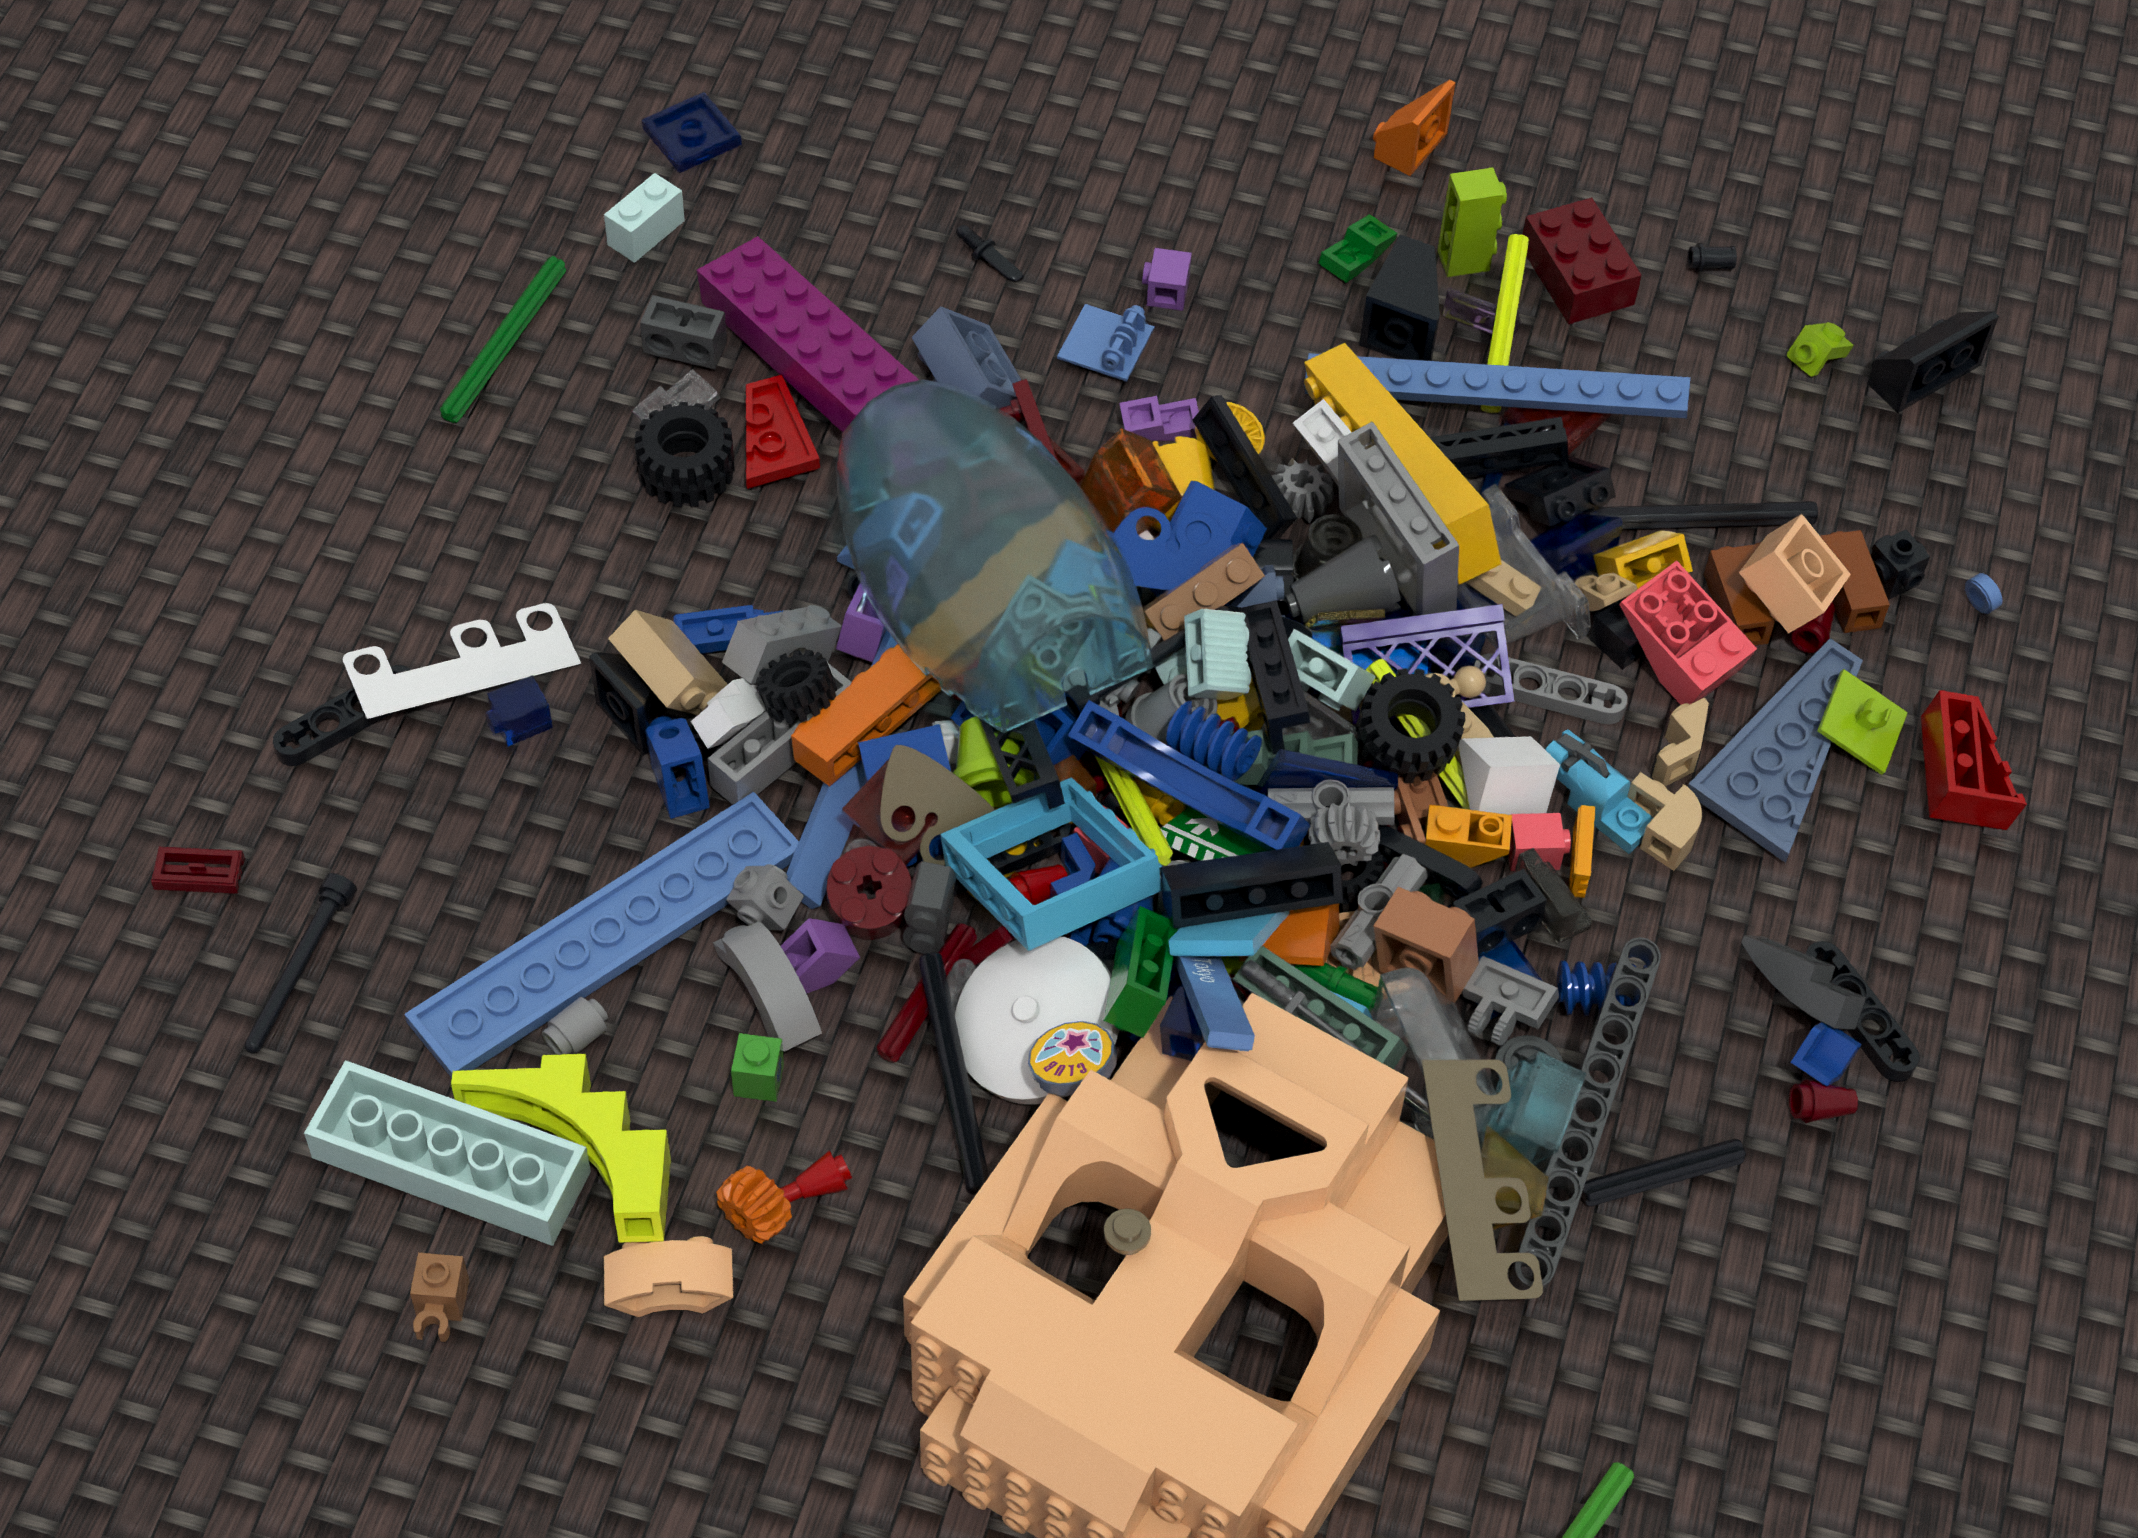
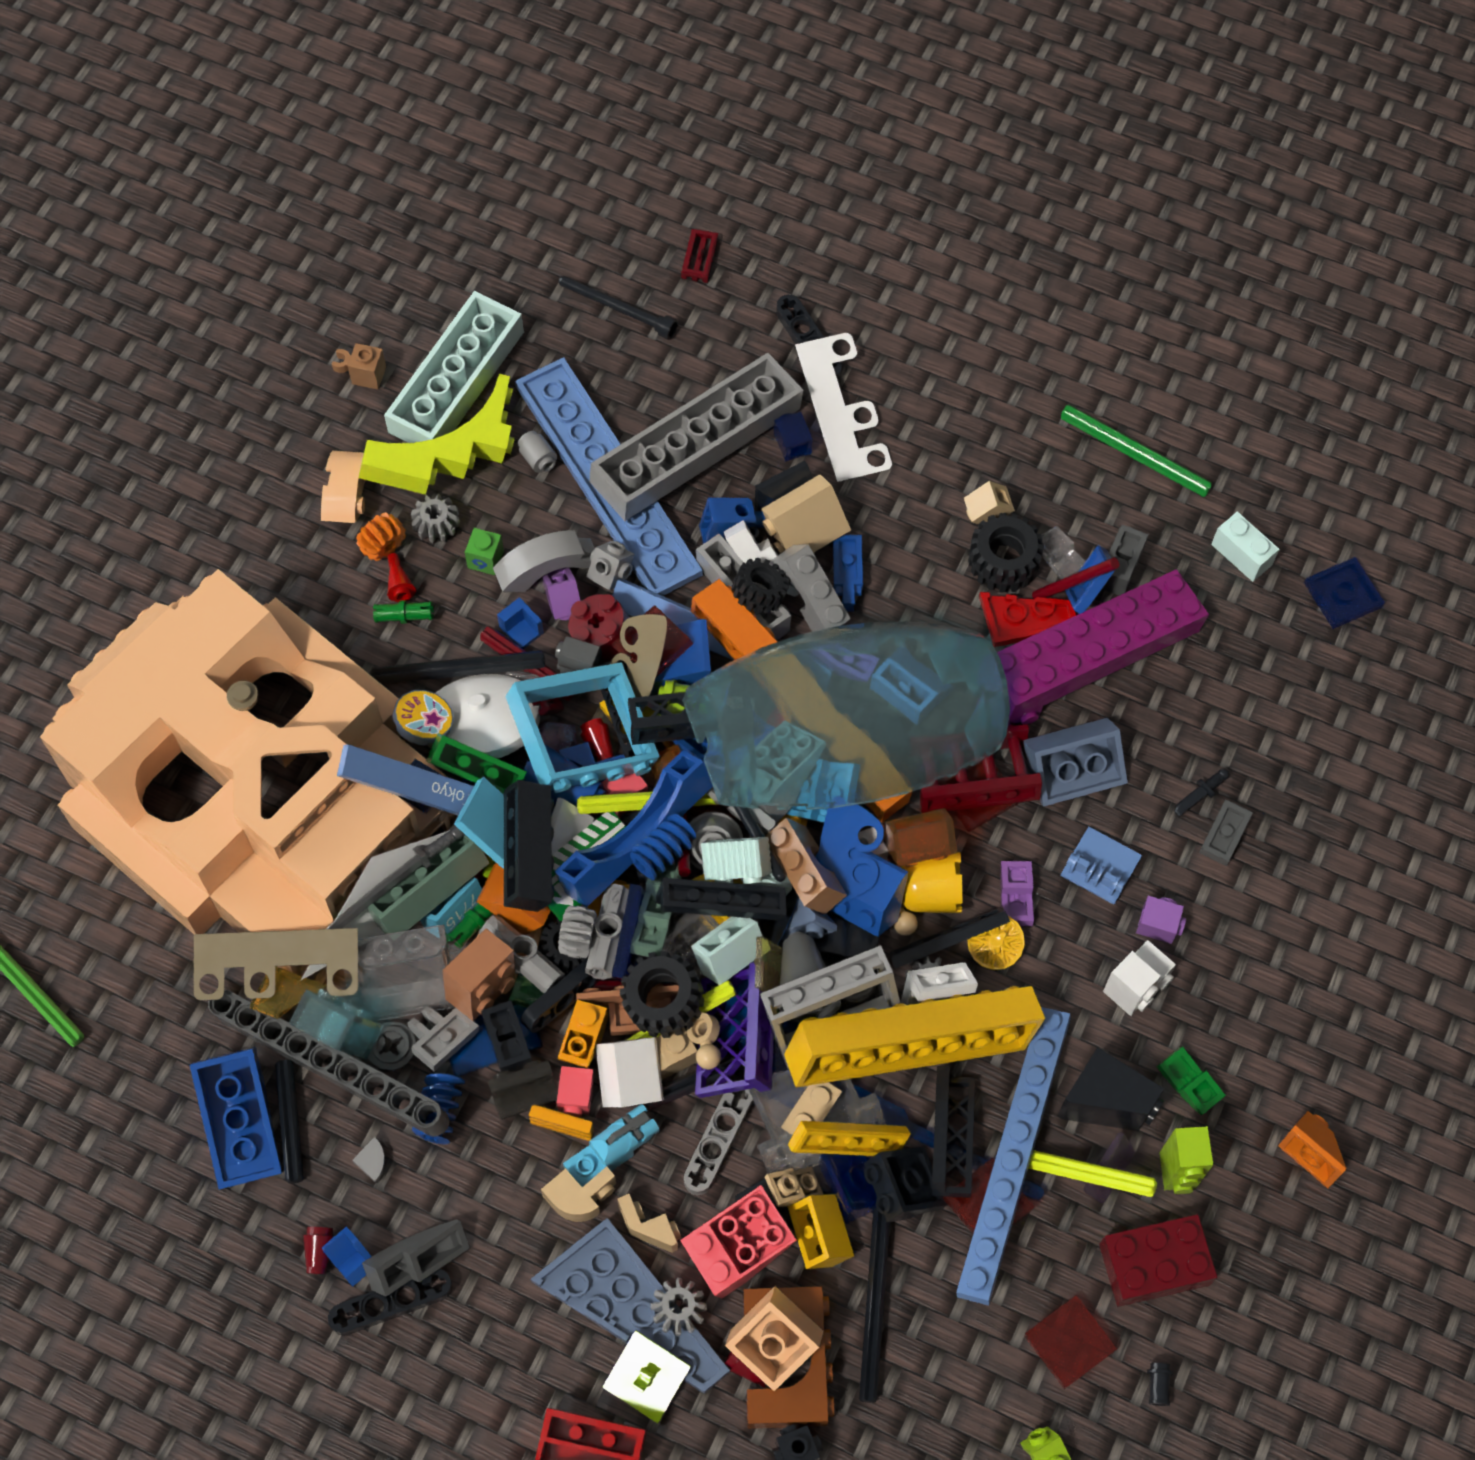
camera: 100 degrees right, 10 degrees up
none -> blue slope [190,1047,282,1190]
none -> light grey tile [352,1137,385,1183]
none -> green pin [373,600,434,624]
none -> light grey gear [411,493,460,544]
none -> blue panel [497,597,544,649]
none -> light grey brick [589,353,804,521]
none -> light grey gear [651,1278,707,1336]
none -> yellow tile [788,1121,911,1156]
none -> tan brick [964,481,1015,524]
none -> clear red tile [1024,1296,1117,1390]
none -> dark red bar [1032,557,1119,599]
none -> blue tile [1065,545,1116,614]
none -> white brick [1103,940,1176,1016]
none -> dark grey plate [1199,799,1253,866]

